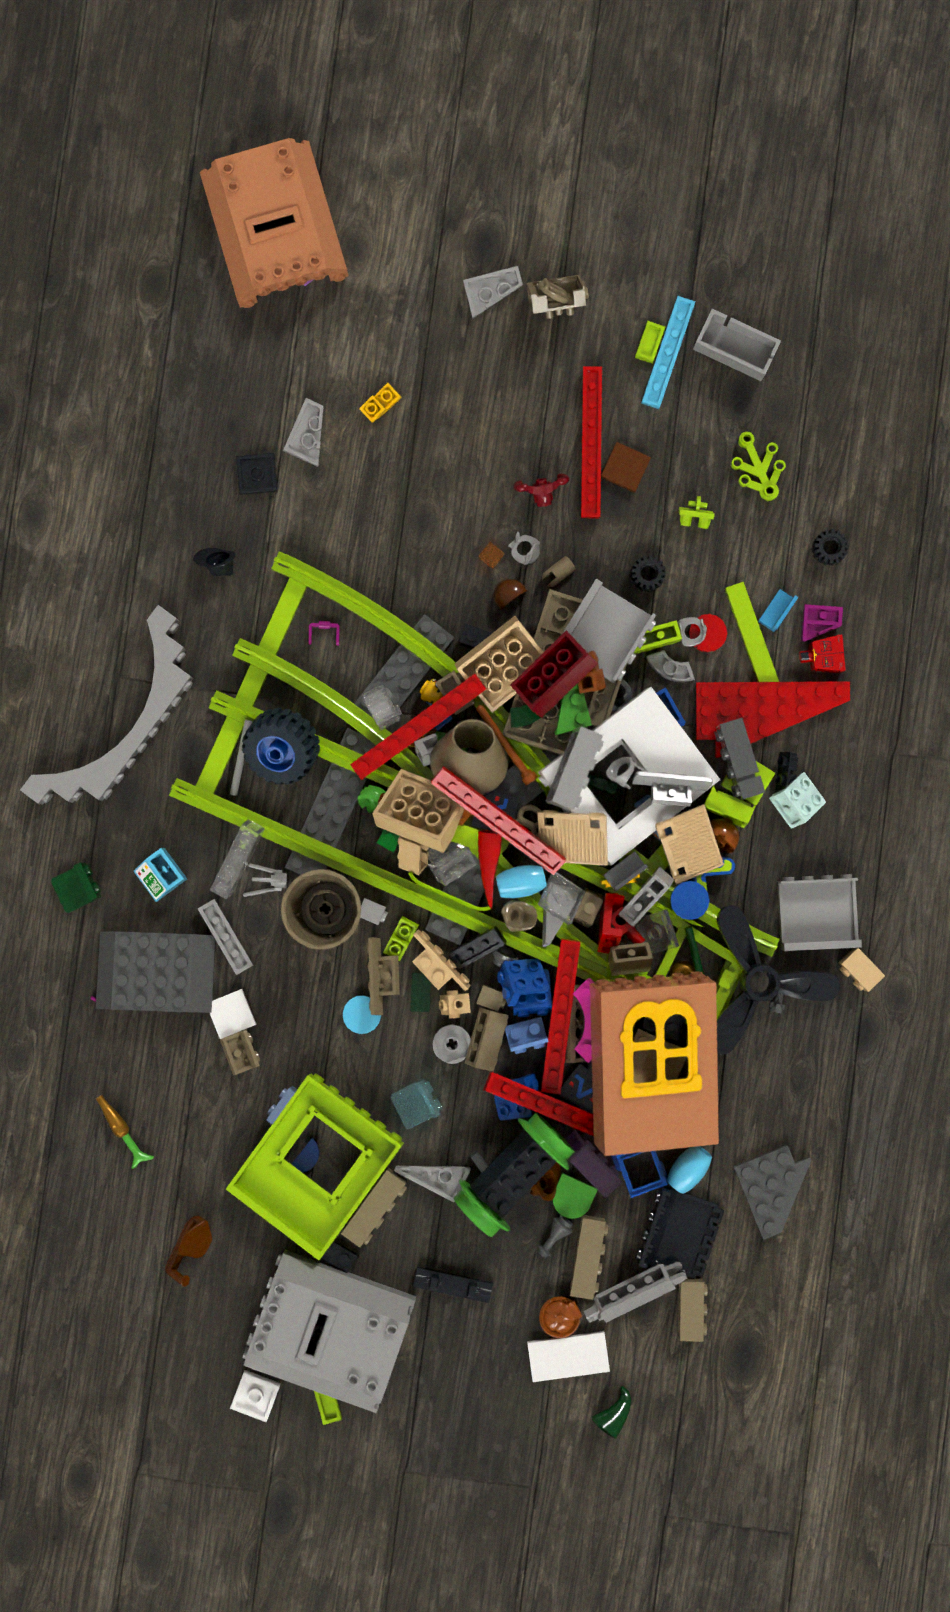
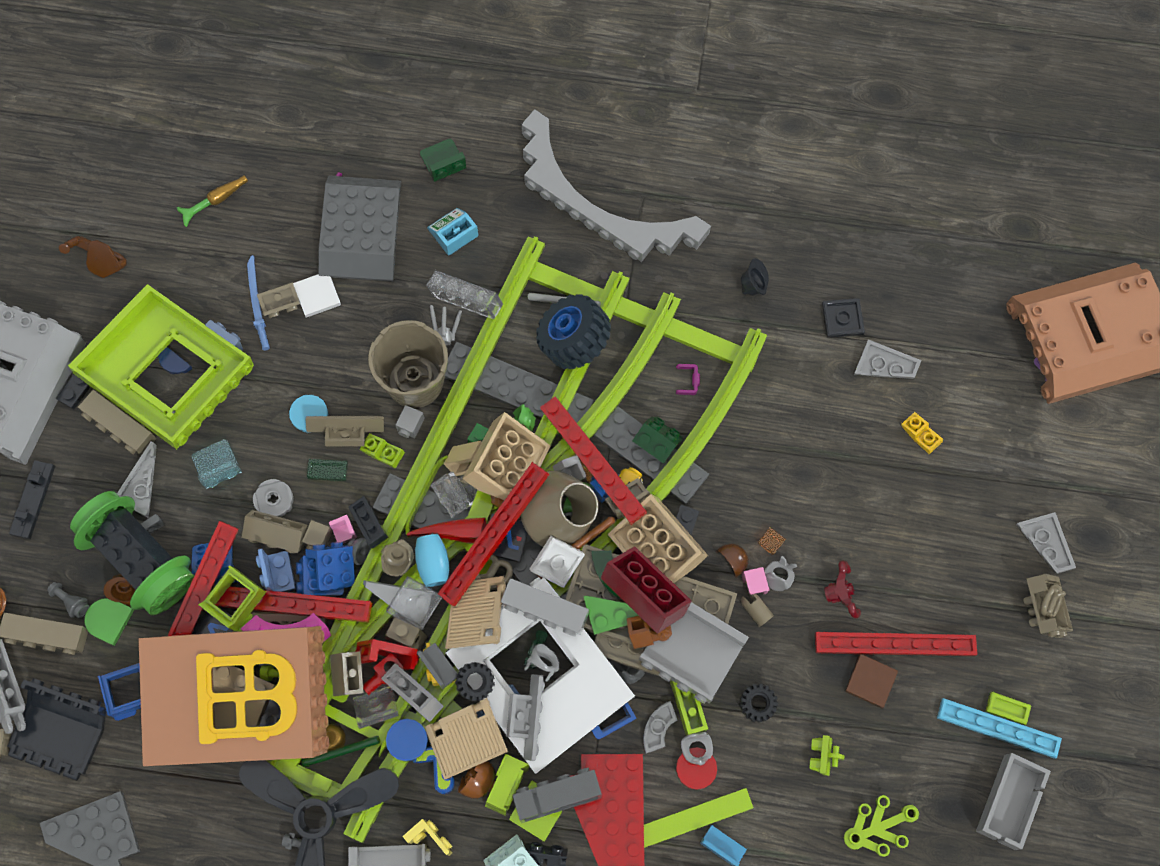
camera: 90 degrees right, 15 degrees down
light grey plate [198,899,253,975] -> none
clear brick [362,684,402,731] -> none
tan bracket [412,929,471,991] -> none
tan brick [439,990,471,1018] -> none
clear purple wedge [565,1130,622,1198] -> none
medium azure piece [667,1146,712,1194] -> none
none -> lime piece [198,565,266,631]
none -> medium blue sword [247,255,270,350]
none -> bright pink panel [329,515,357,544]
none -> light yellow bracket [403,819,452,856]
none -> black tyre [455,662,495,701]
none -> white tile [530,536,585,588]
none -> dark green bracket [632,416,683,464]
none -> bright pink panel [742,567,769,595]

